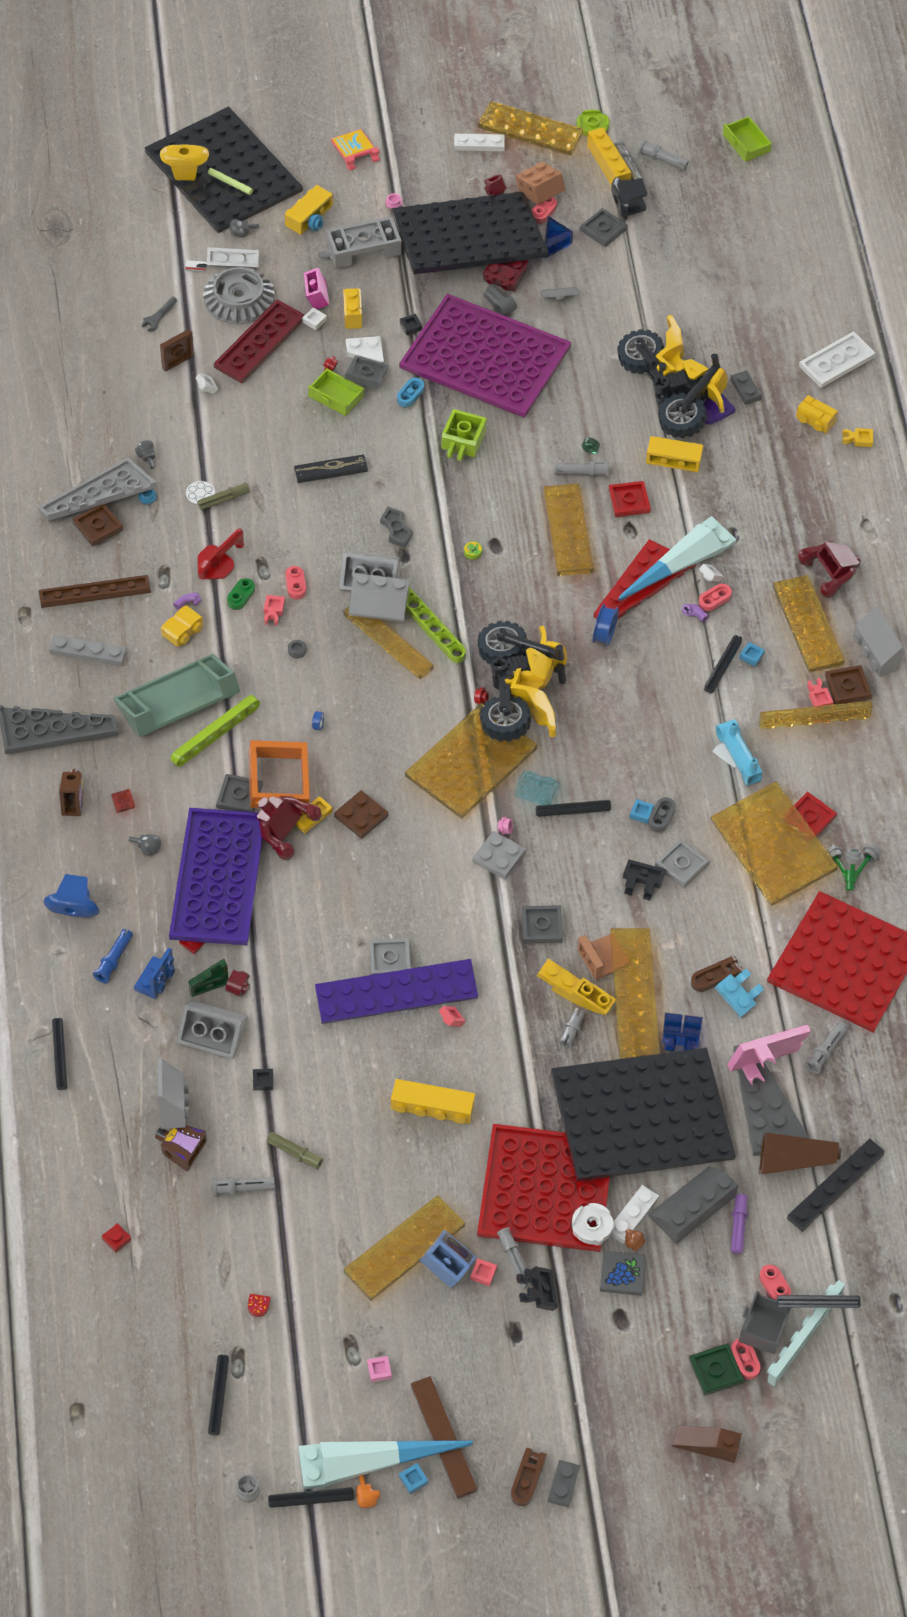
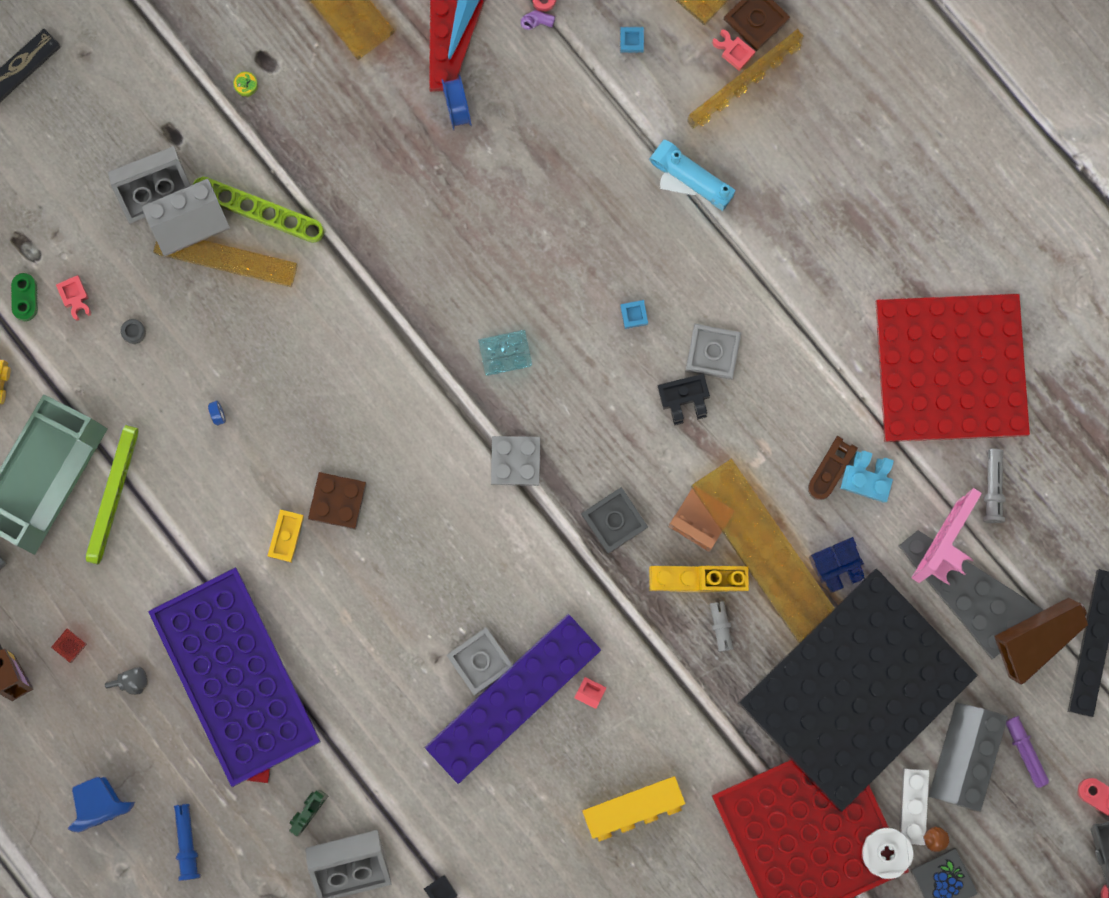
camera: 30 degrees left, 25 degrees up
blue bracket [134,948,175,999] -> none
dark grey tile [216,774,263,812] -> none
dark red plate [225,969,250,997] -> none
orange window [248,740,310,808] -> none
dark red torso [257,796,322,861] -> none
coral plate [286,566,306,600] -> none
dark grey tile [380,507,413,548] -> none
clear yellow plate [405,703,538,819] -> none
red plate [474,687,489,706] -> none
piece [477,621,567,742] -> none
bright pink plate [498,817,513,836] -> none
black axle [535,800,611,817] -> none
dark grey plate [648,797,676,832] -> none
black axle [704,635,742,694] -> none
clear yellow plate [711,781,838,906] -> none
red plate [782,791,837,842] -> none
plant [824,845,881,891] -> none

